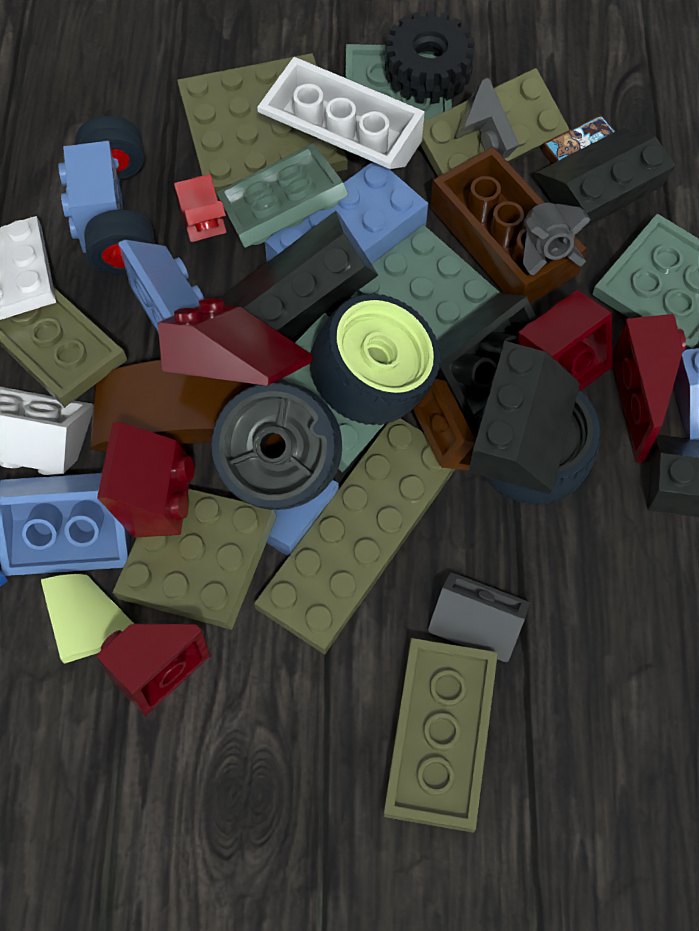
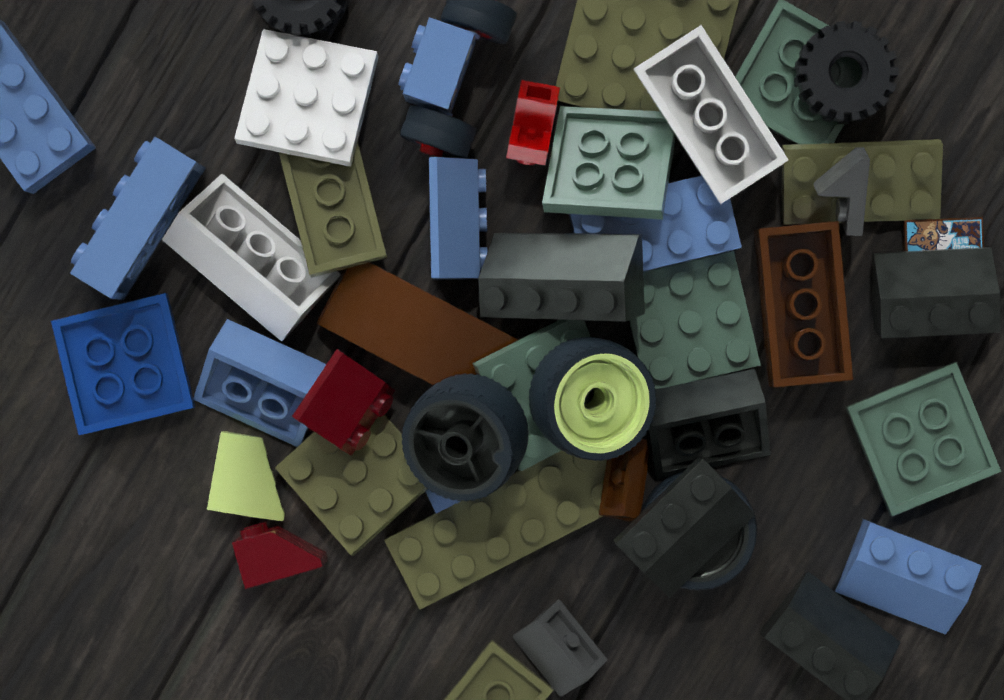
camera: 30 degrees right, 25 degrees up
dark red slope [158,298,313,386] -> none
dark red slope [518,290,613,391] -> none
dark grey brick [523,202,590,276] -> none
dark red slope [612,314,686,463] -> none

